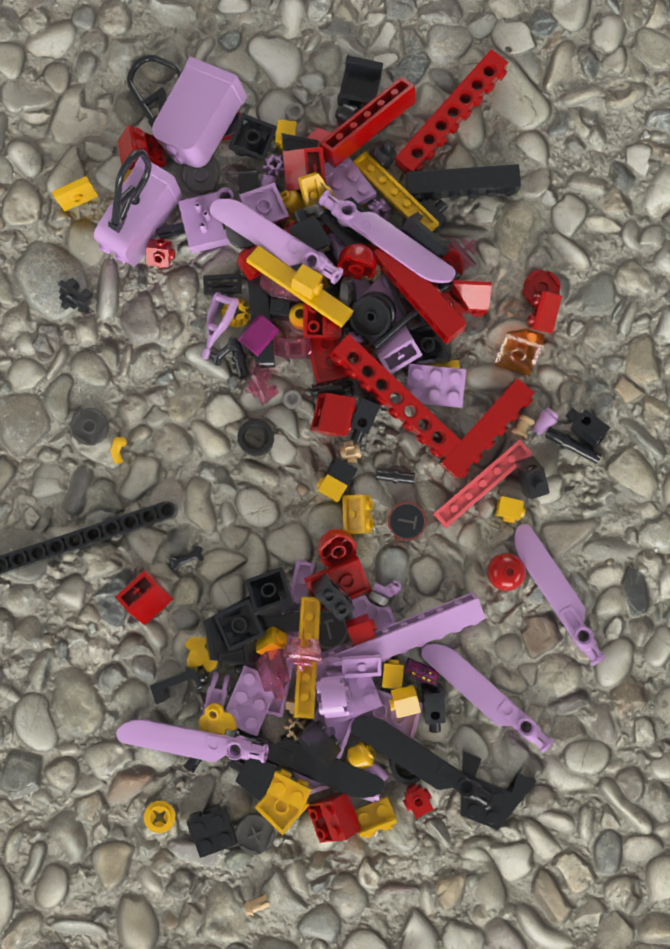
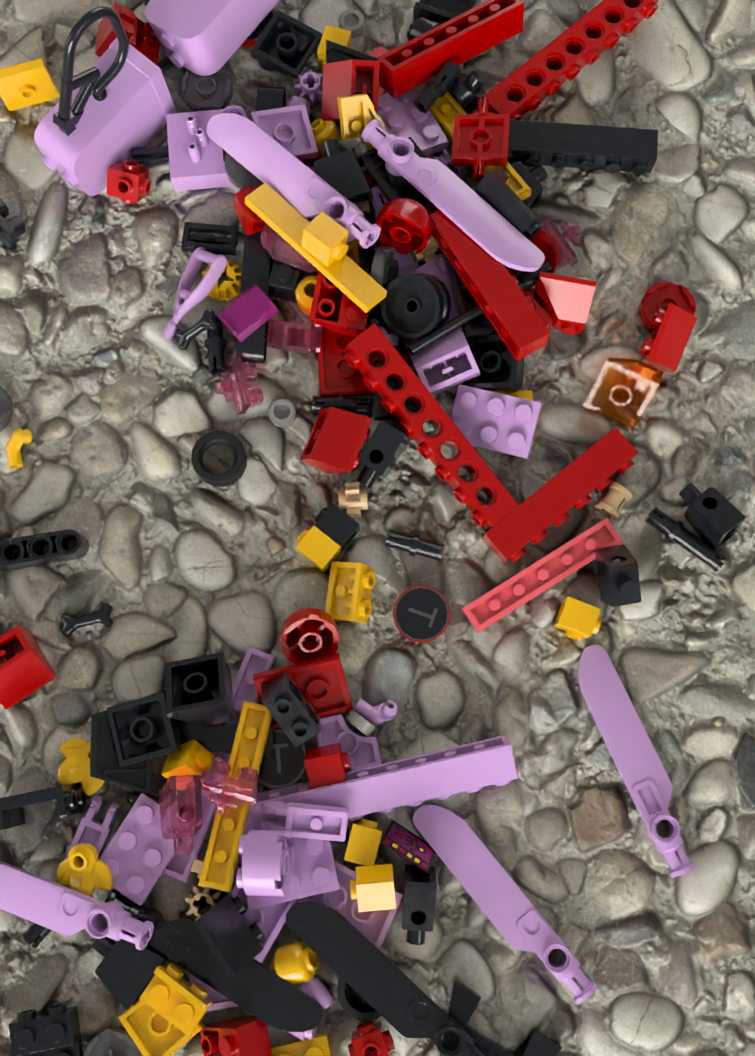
camera: 10 degrees right, 5 degrees down
red cylinder [487,553,526,591] -> none
lavender cone [531,407,559,436] -> none
none -> black pin [414,61,460,114]
none -> red plate [451,98,510,181]

